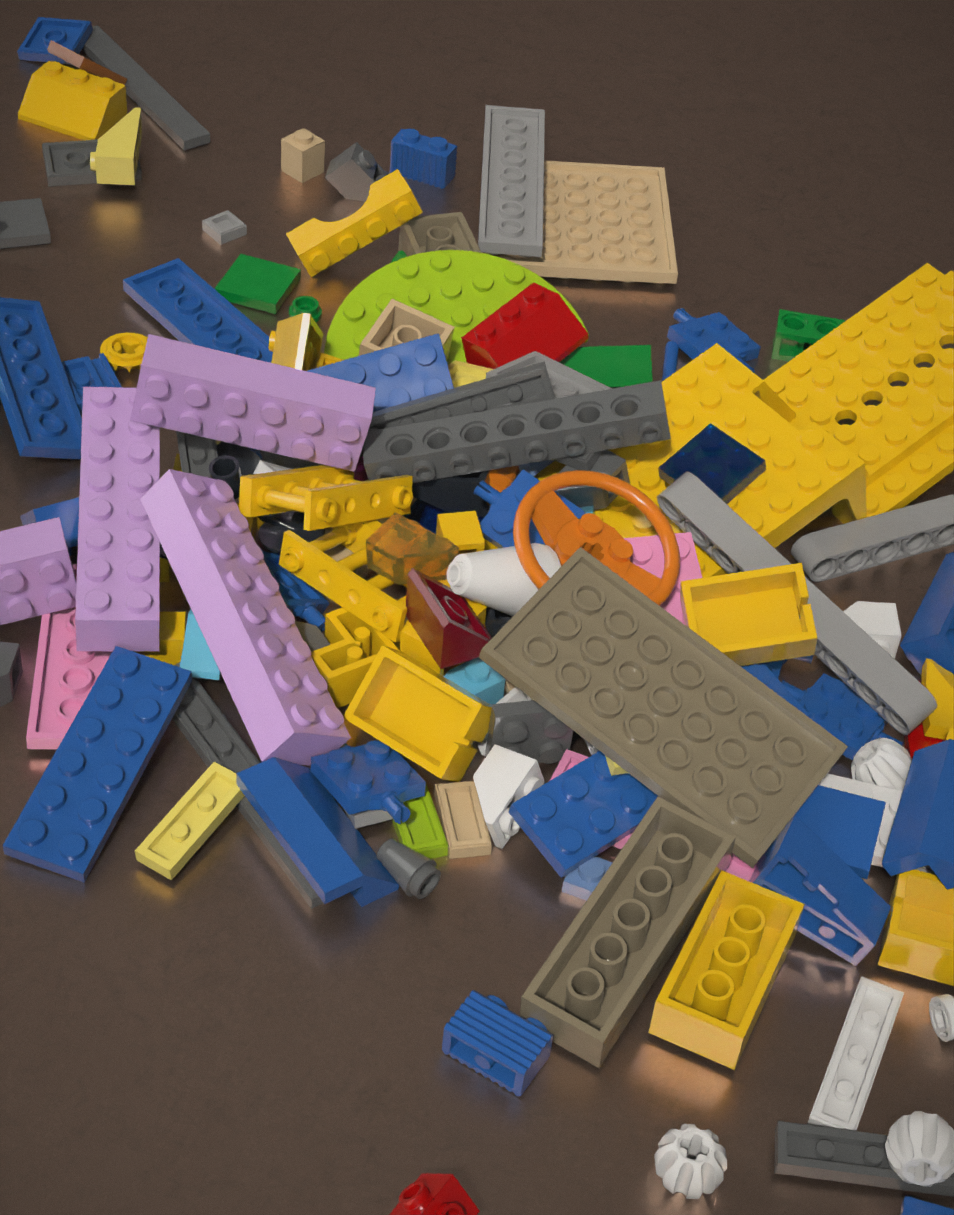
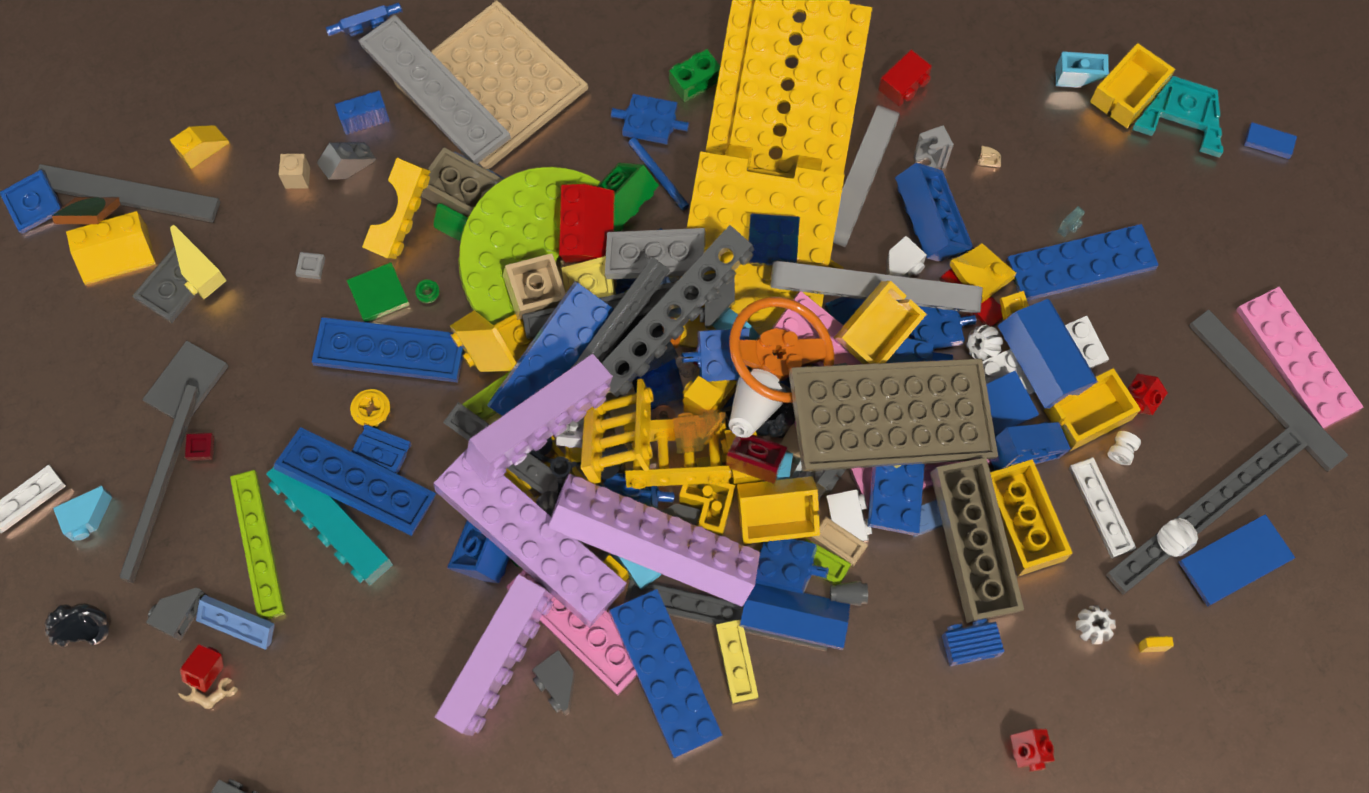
camera: 40 degrees left, 25 degrees up
none -> yellow slope [170,125,229,169]
none -> blue plate [326,2,402,37]

